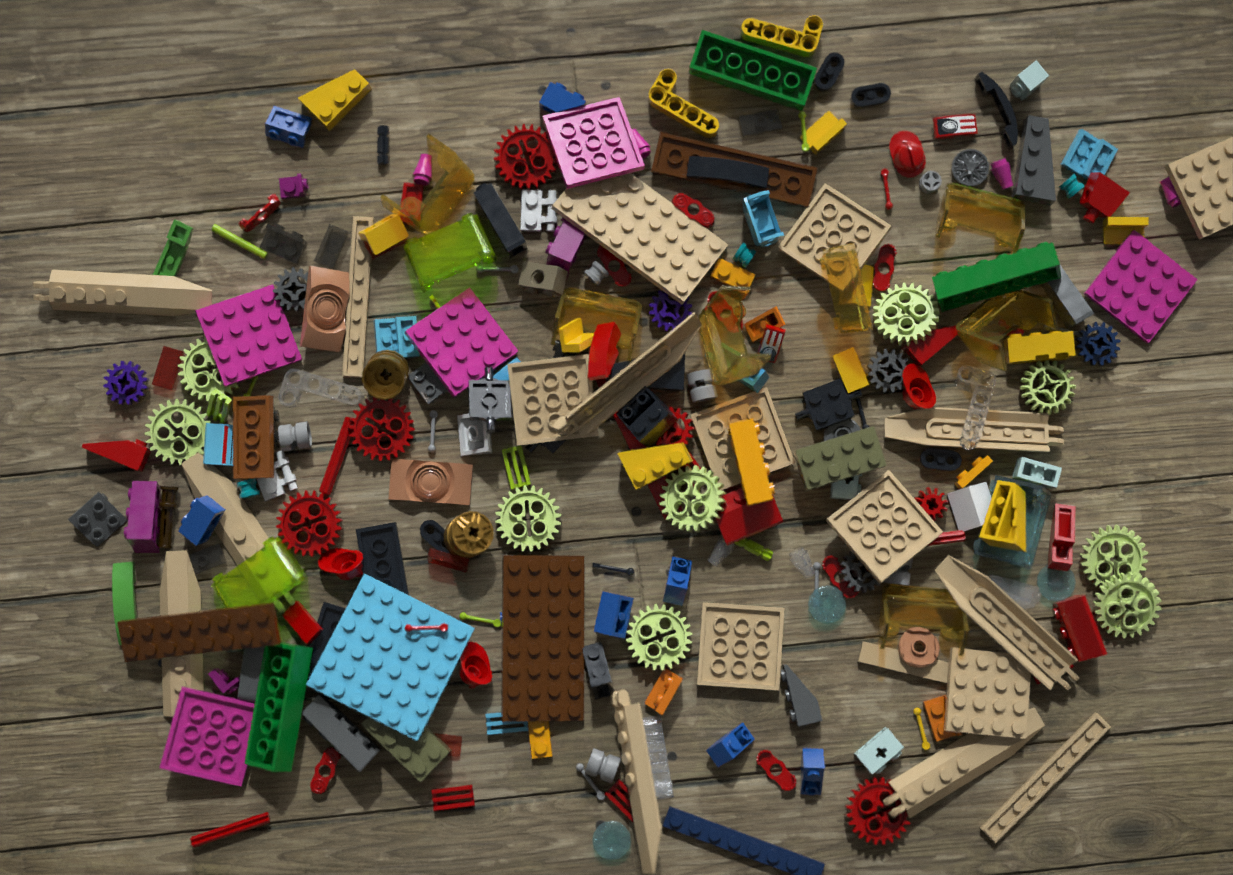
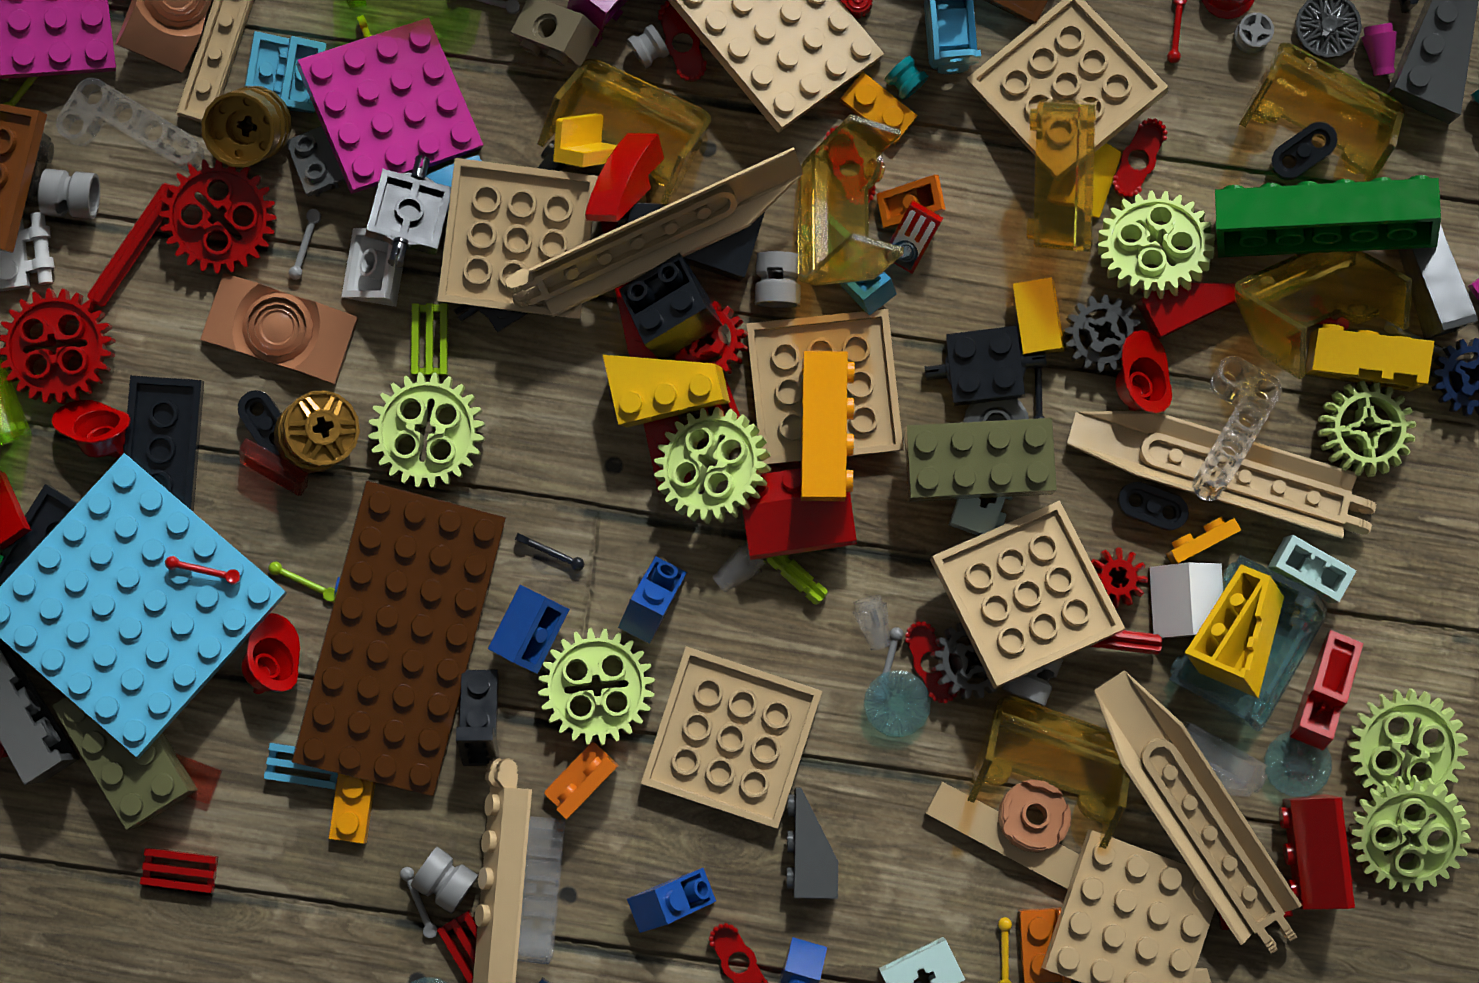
camera: 15 degrees right, 0 degrees up
dark purple gear [649,290,692,332] -> none
none -> black plate [1271,122,1338,180]

